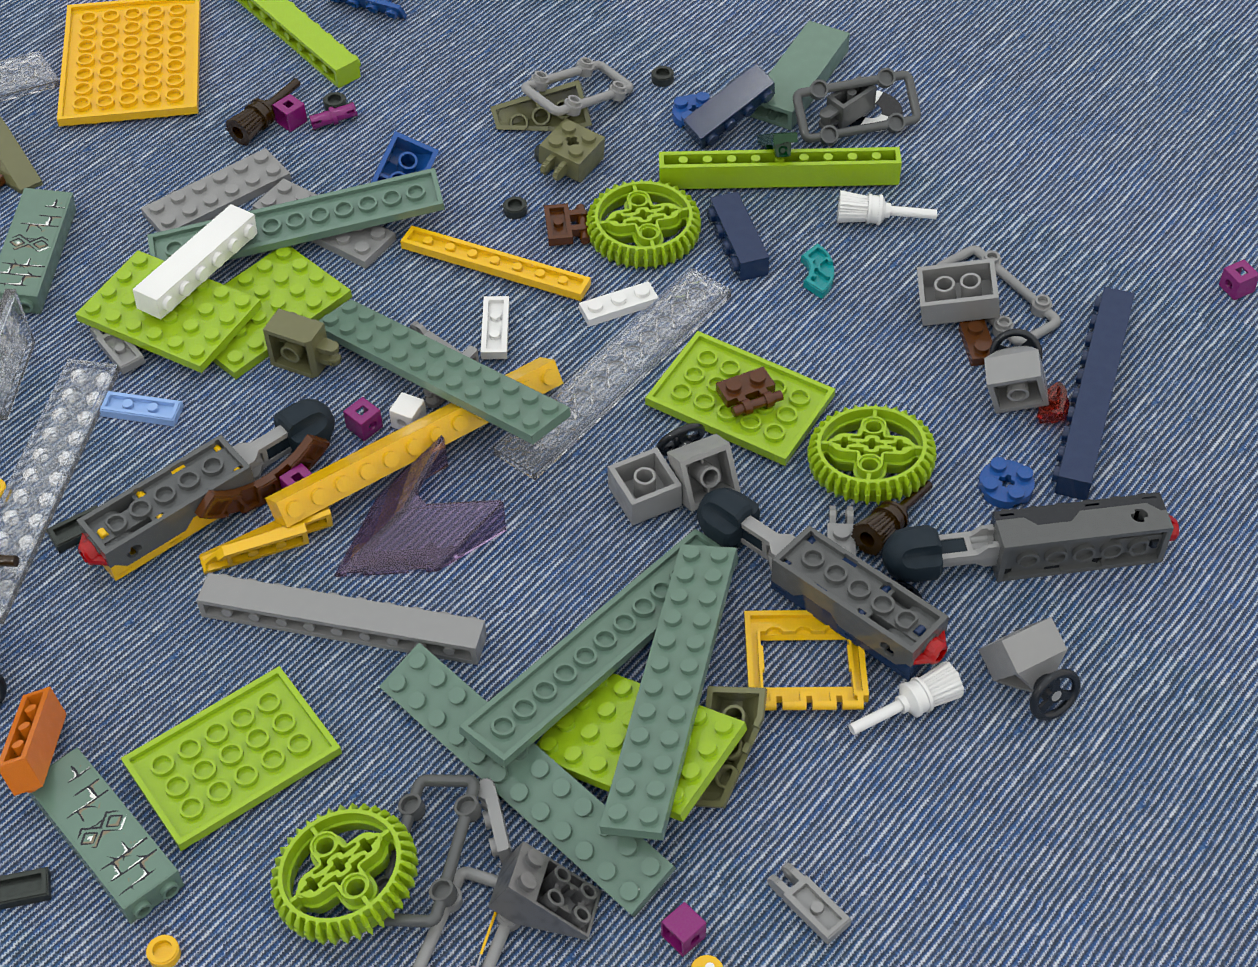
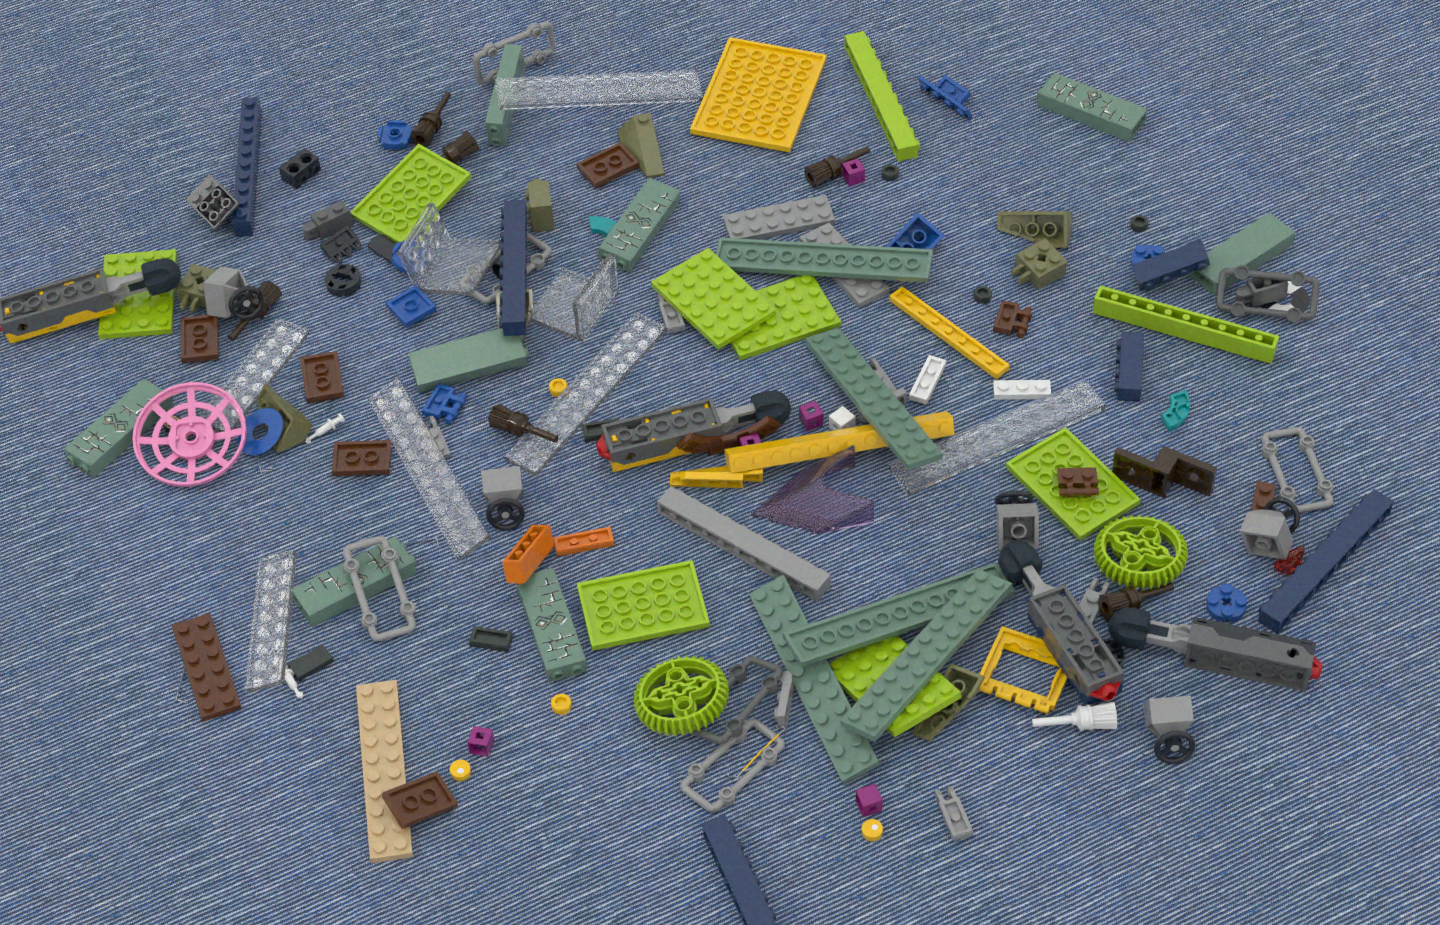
camera: 25 degrees right, 0 degrees up
light blue tile [98,391,184,427] -> none
white brick [133,204,257,319] -> none
olive hinge [263,309,342,378] -> none
magenta pin [309,102,358,130] -> none
flat silver slope [488,841,602,940] -> none
light grey bar [521,57,634,116] -> none
lime gear [586,178,701,270] -> none
light grey brick [608,447,682,526] -> none
dark green hinge [757,132,798,157] -> none
white piece [837,190,937,225] -> none
light grey brick [917,258,1000,326] -> none
none -> orange tile [553,526,615,557]
none -> dark brown bracket [1112,446,1217,498]

